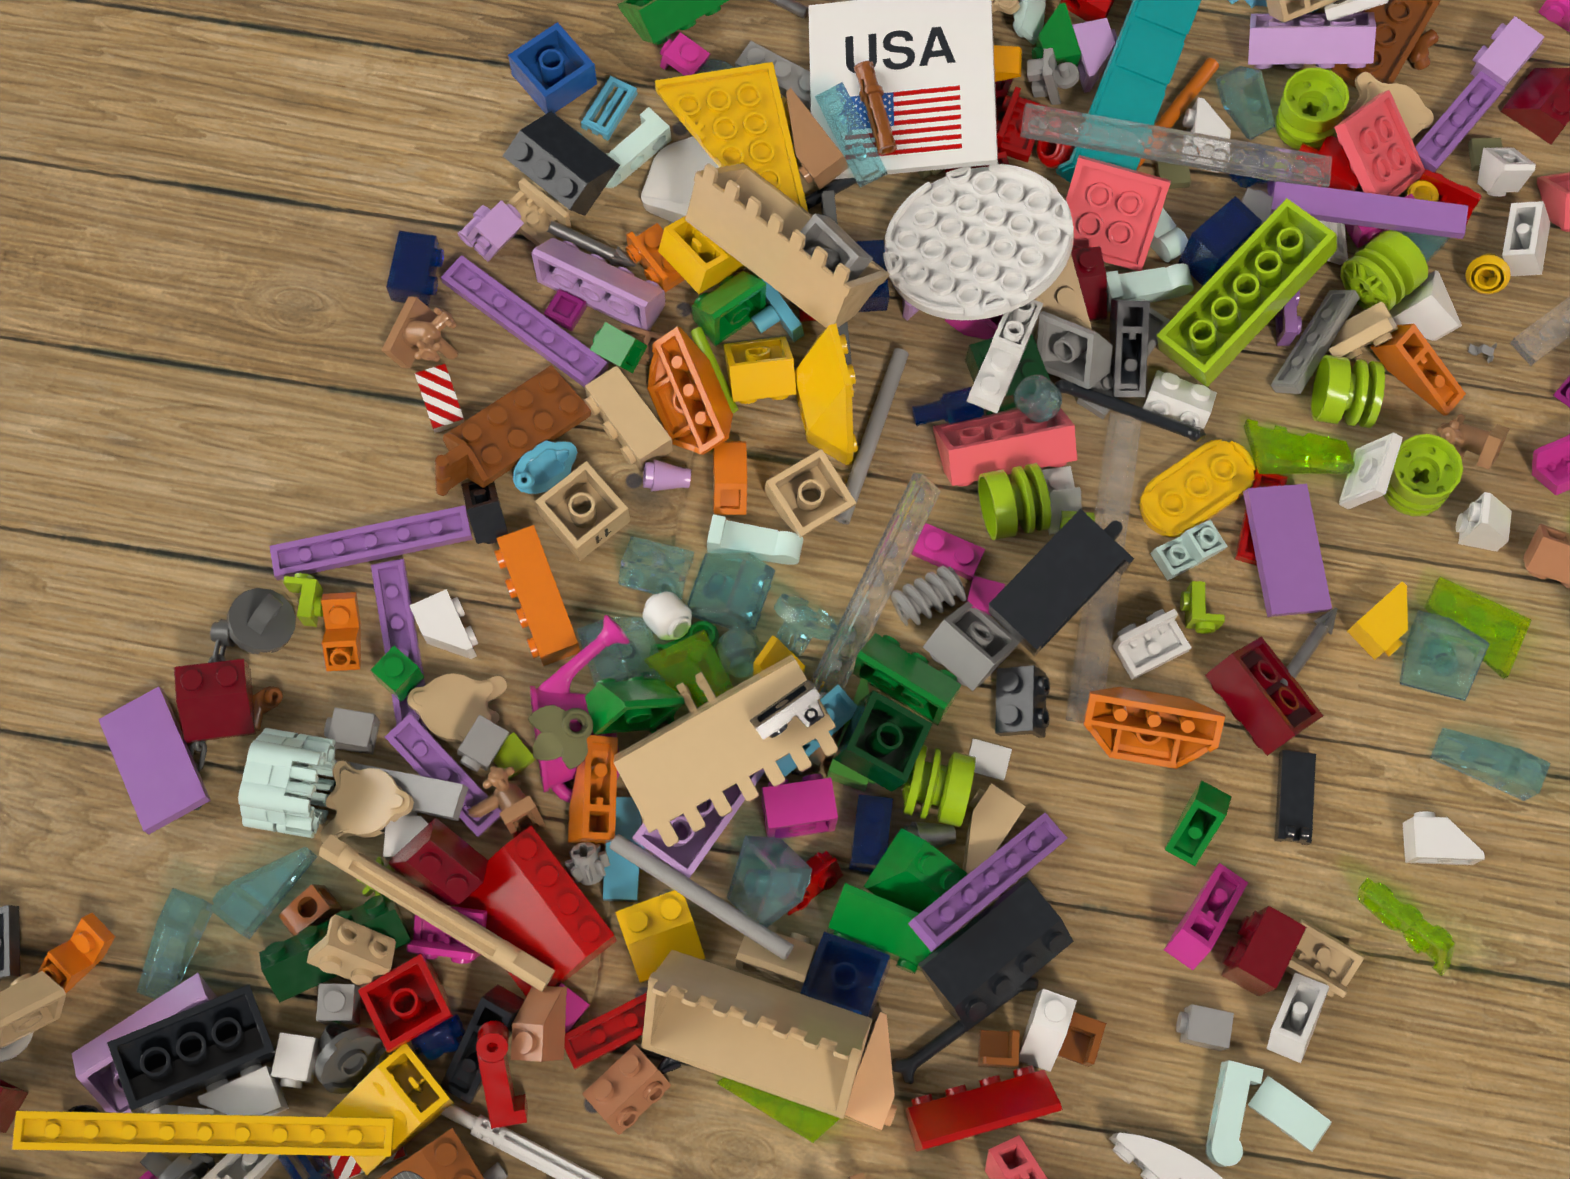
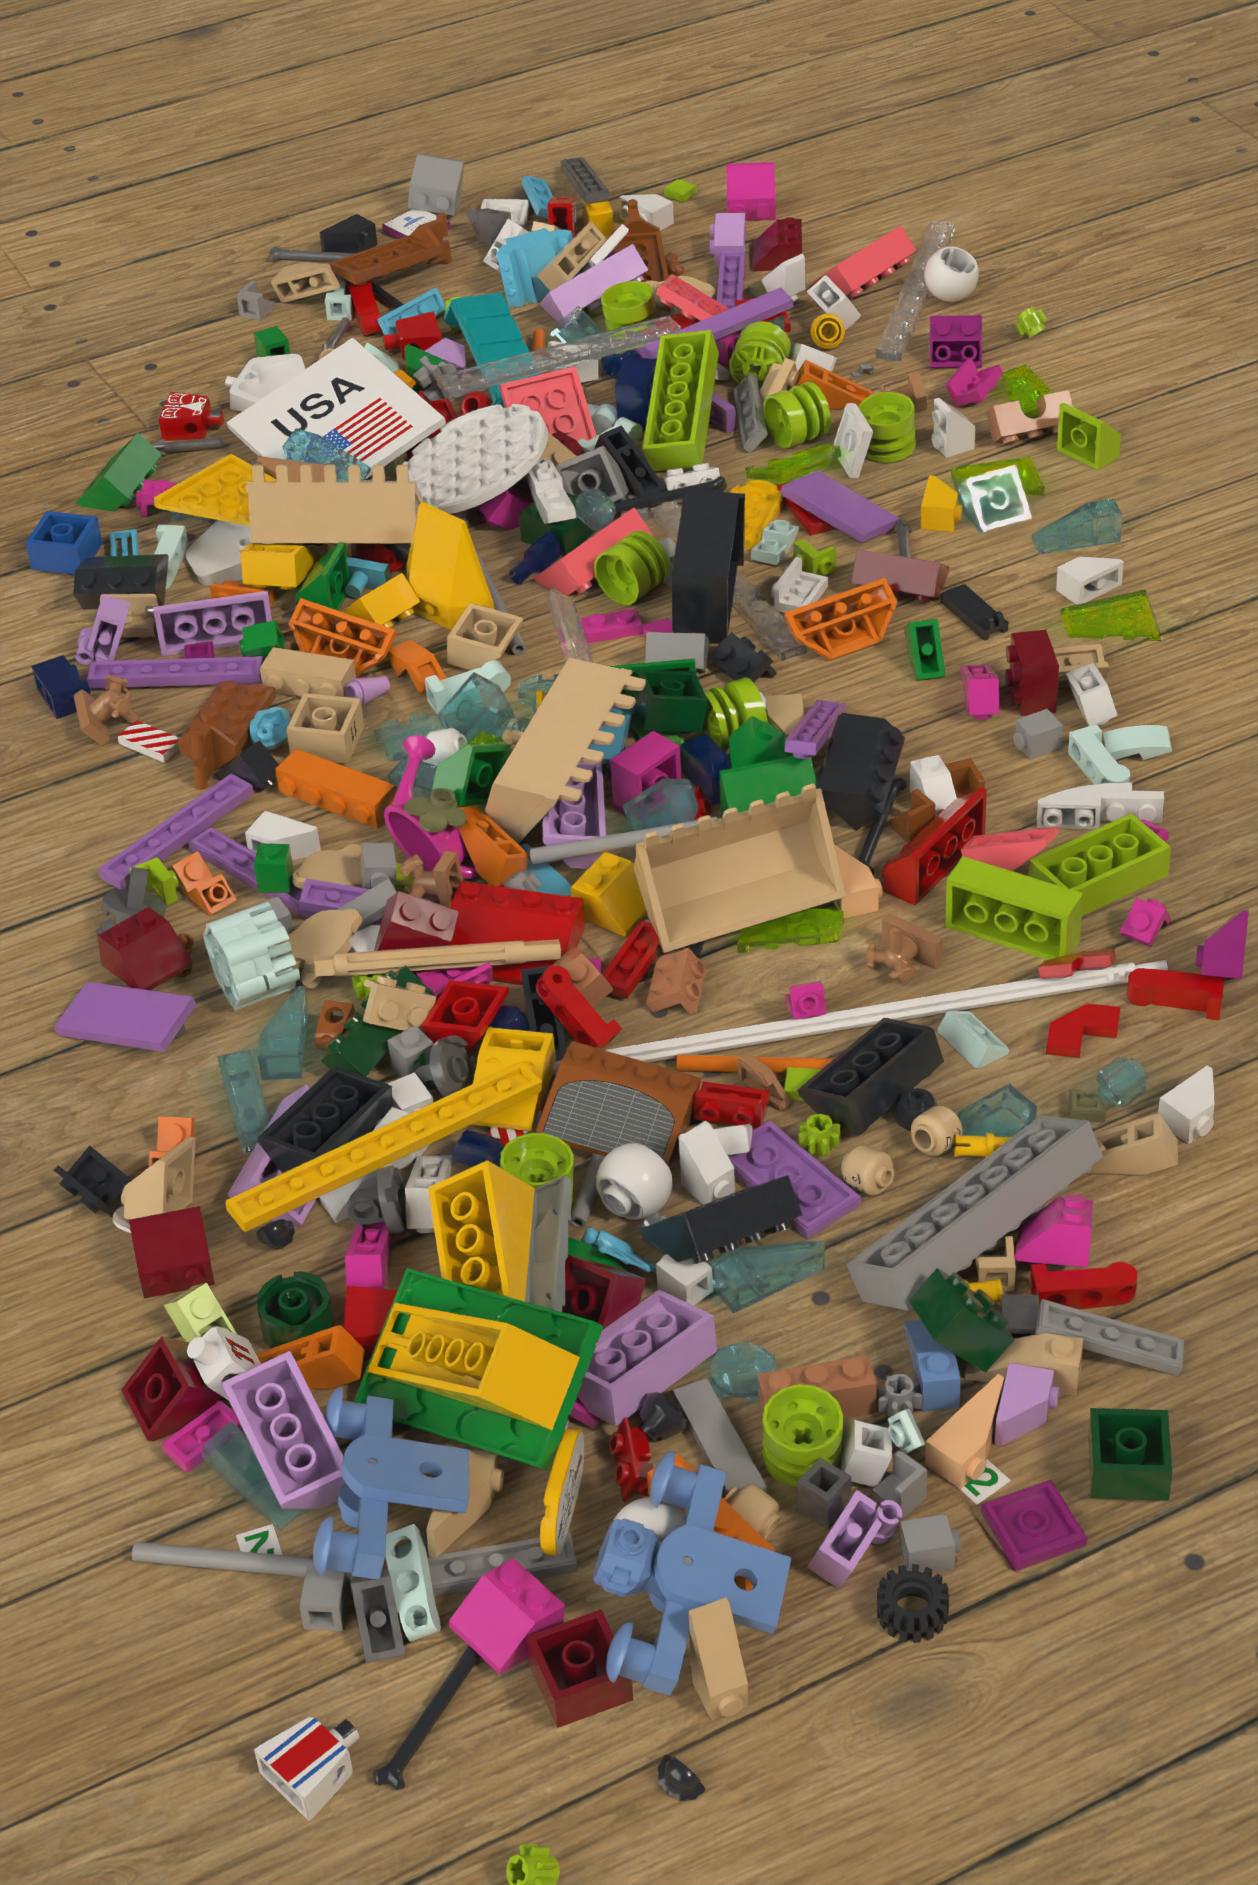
camera: 30 degrees left, 30 degrees down
hinge [750,680,825,740] -> none
dark orange pin [854,61,897,155] -> none
light grey piece [891,566,966,626] -> none

